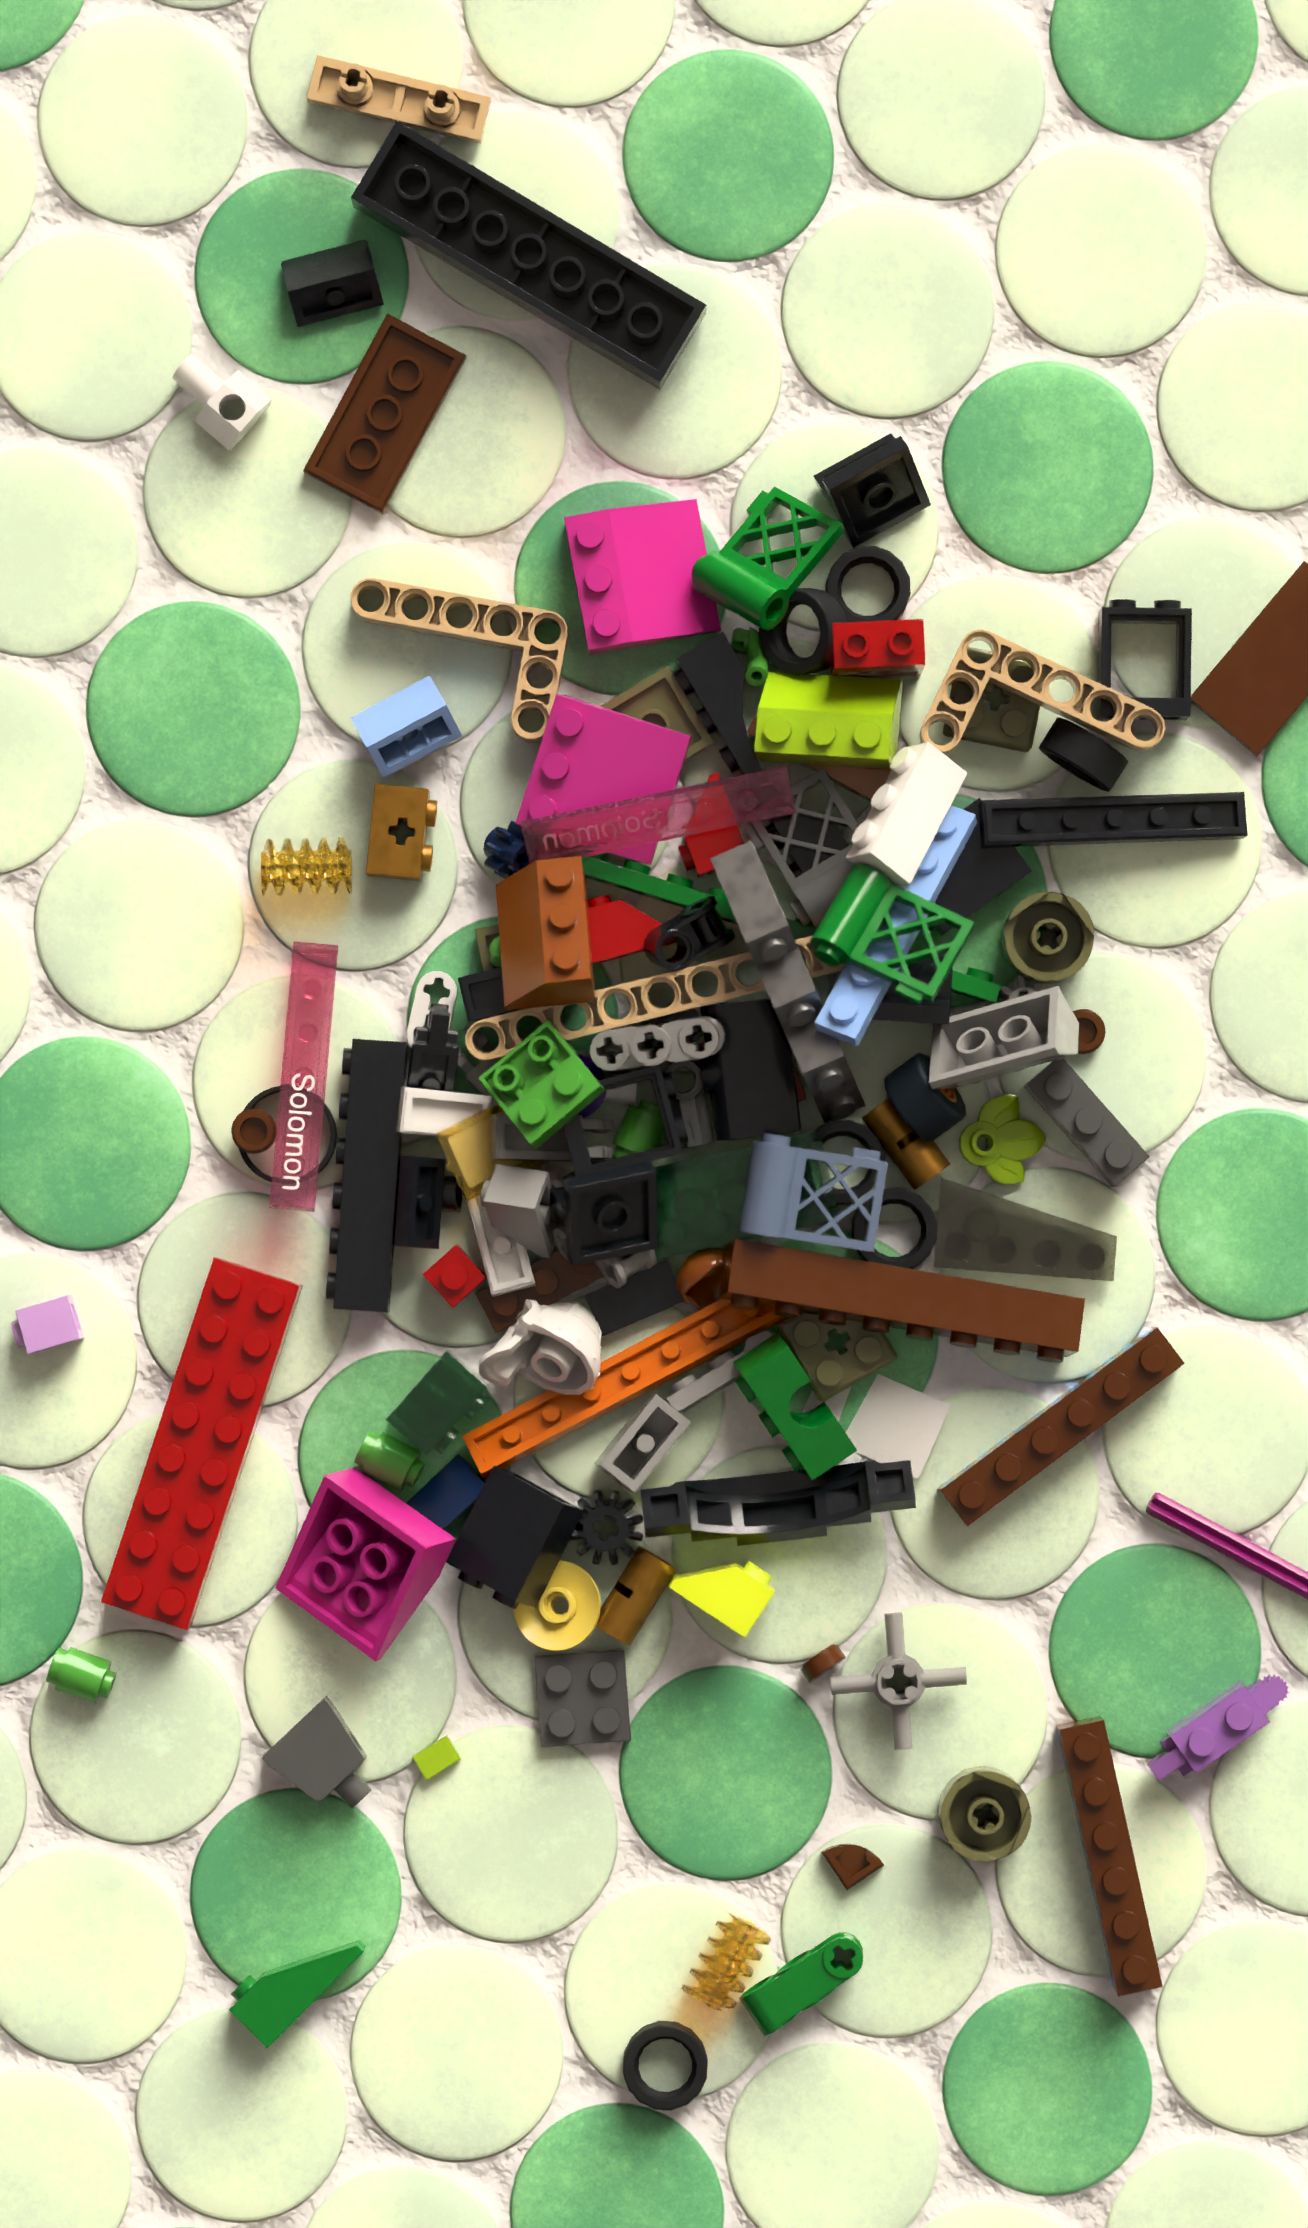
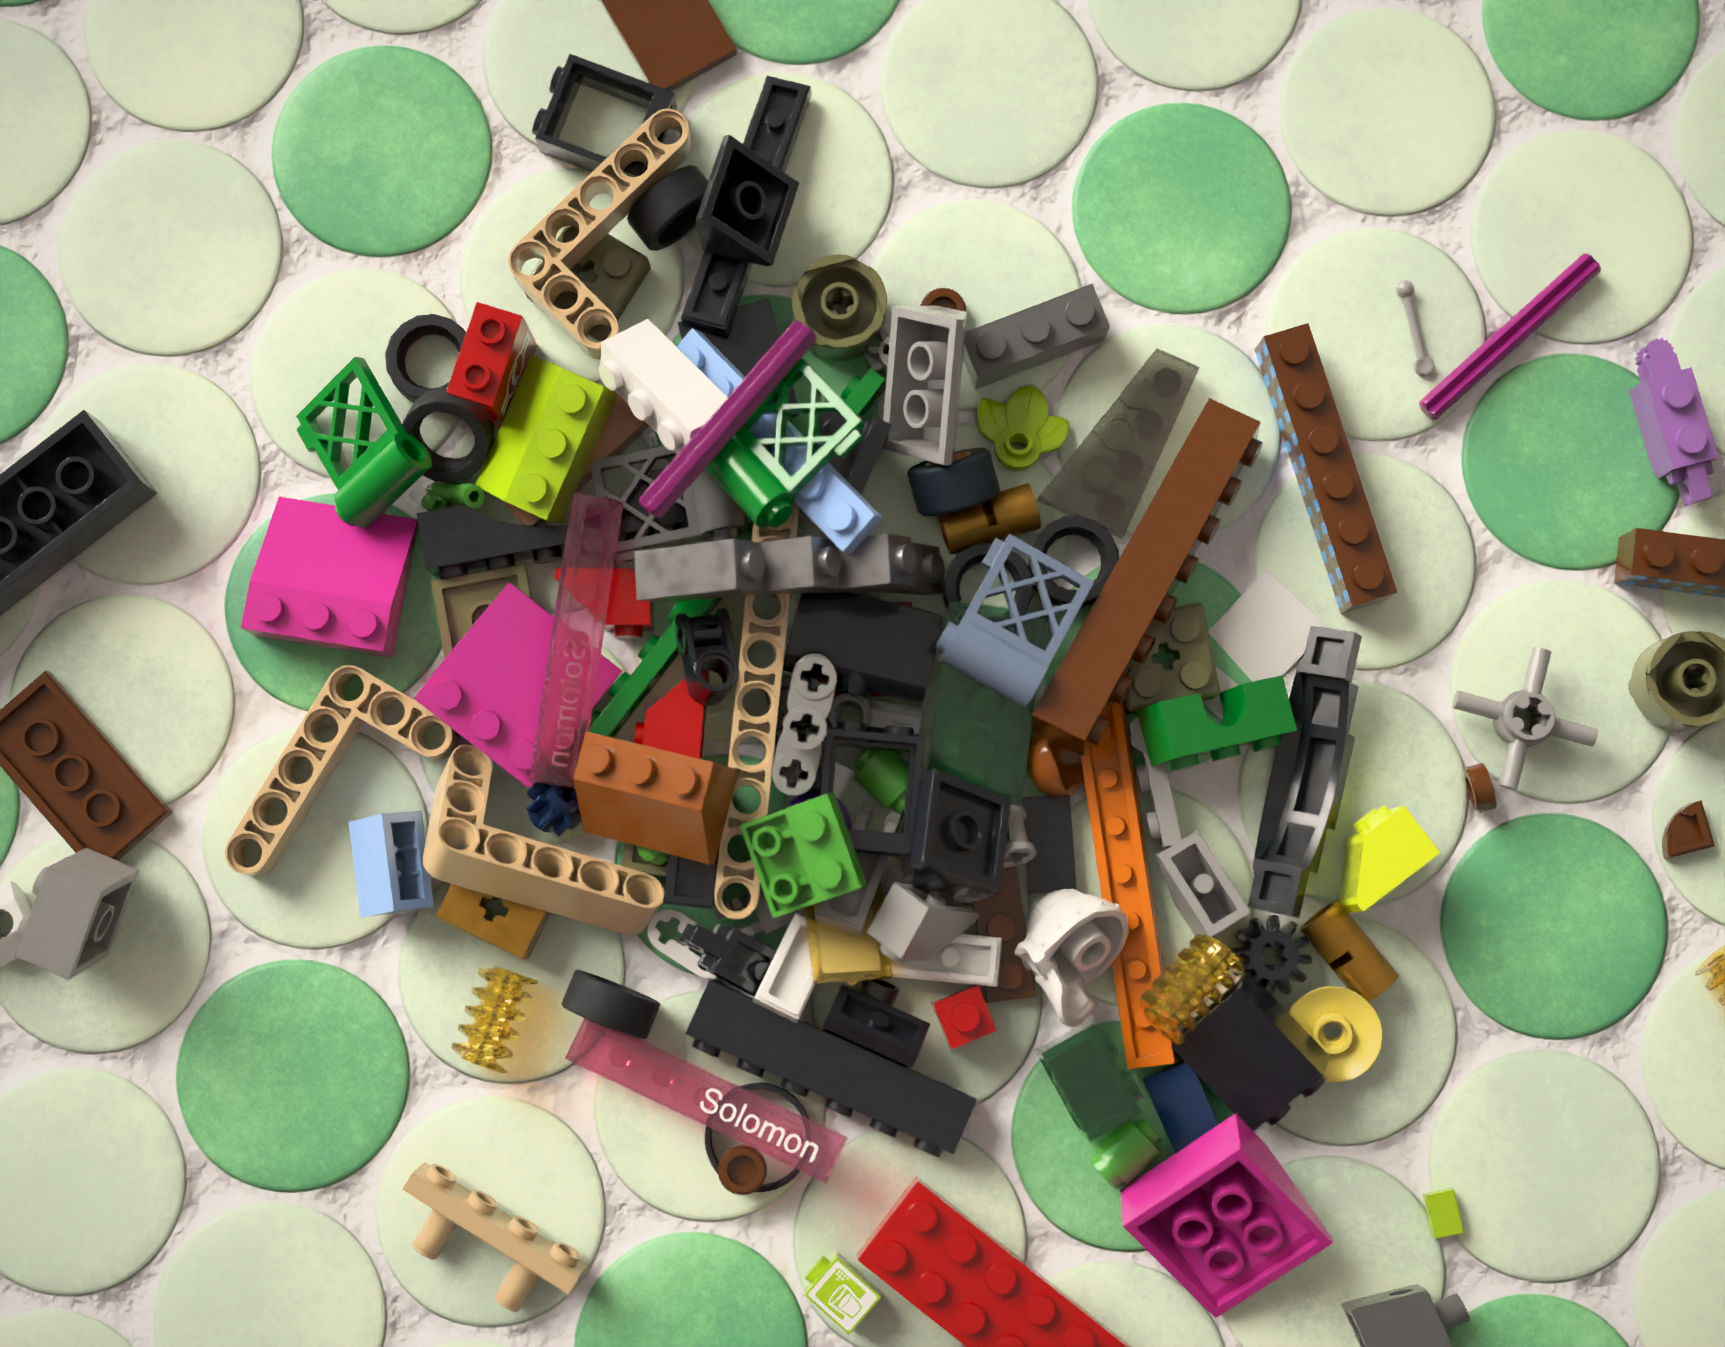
camera: 75 degrees left, 5 degrees down
dark grey plate [534,1649,631,1747] -> none
black bracket [813,433,931,548] -> none
none -> light grey brick [14,848,139,980]
none -> tan plate [402,1162,588,1312]
none -> tan beam [423,744,664,935]
none -> black tyre [561,970,660,1039]
none -> magenta axle [639,320,816,519]
none -> black slope [696,135,799,267]
none -> lime brick [804,1252,881,1335]
none -> clear yellow piece [1140,934,1244,1045]
none -> light grey hinge [1396,281,1434,376]

